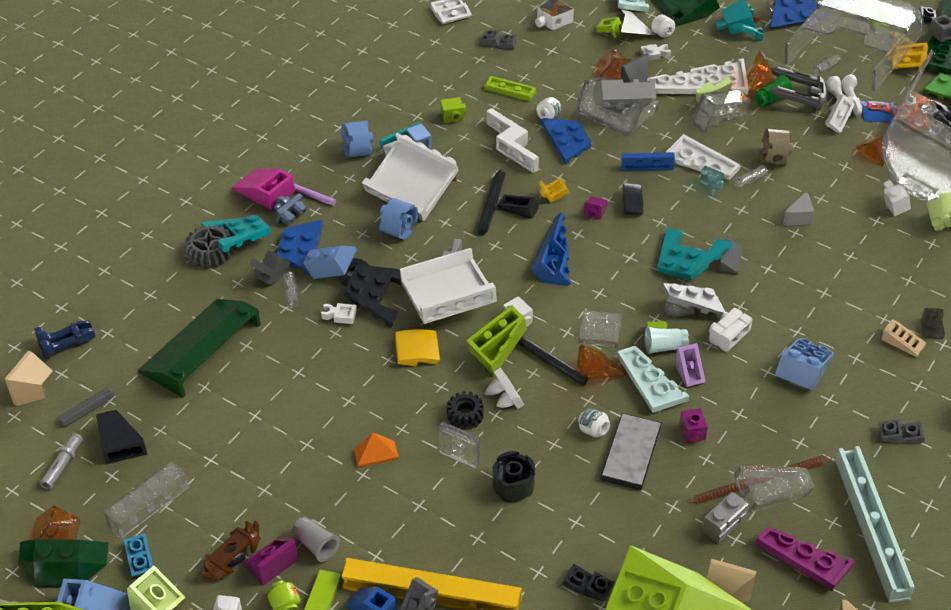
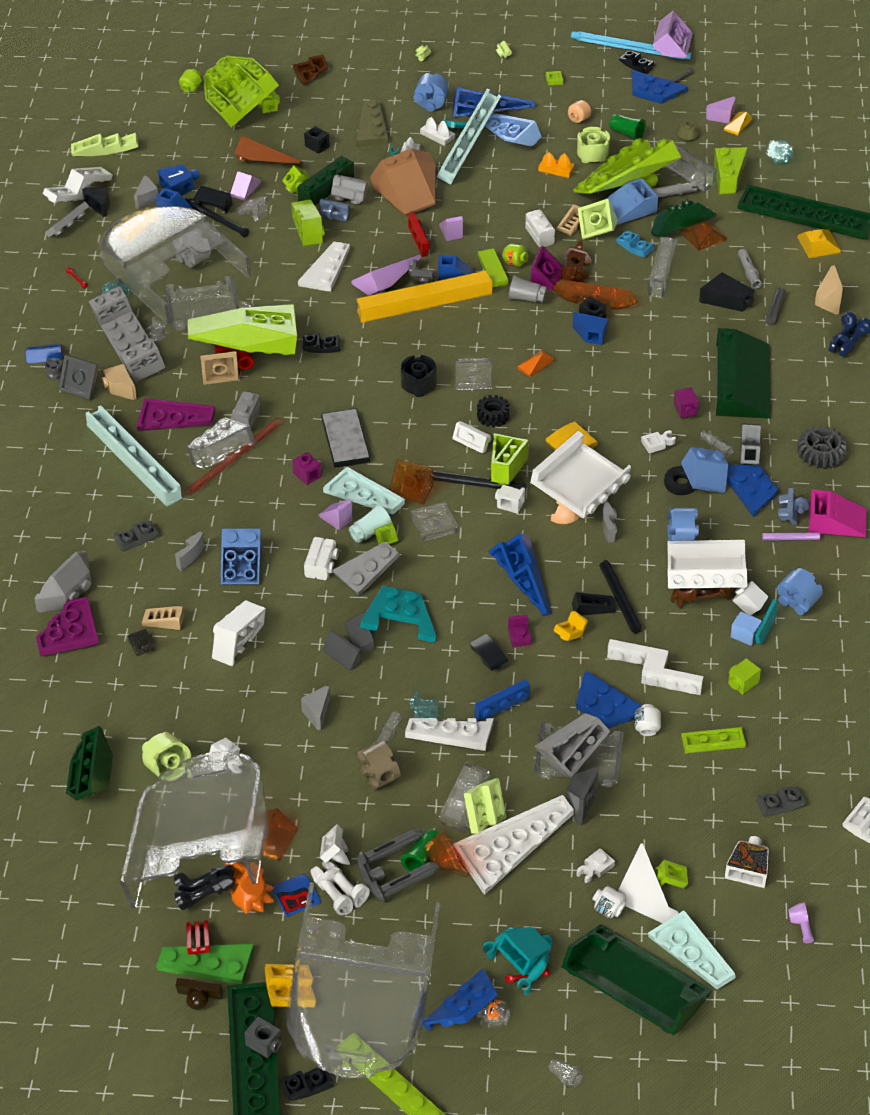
camera: 150 degrees right, 0 degrees up
teal wing [201,215,271,252] -> none
black wing [344,264,403,328] -> none
white head [578,408,610,438] -> none
clear orange slope [596,49,631,83] -> none
clear pin [812,54,841,76] -> none
none -> light grey slope [175,531,204,571]
none -> white wedge [212,600,266,666]
none -> dark grey slope [323,630,361,670]
none -> clear orange brick [552,279,638,309]
none -> blue slope [573,312,608,345]
none -> black brick [579,297,607,318]
none -> magenta brick [673,387,699,418]

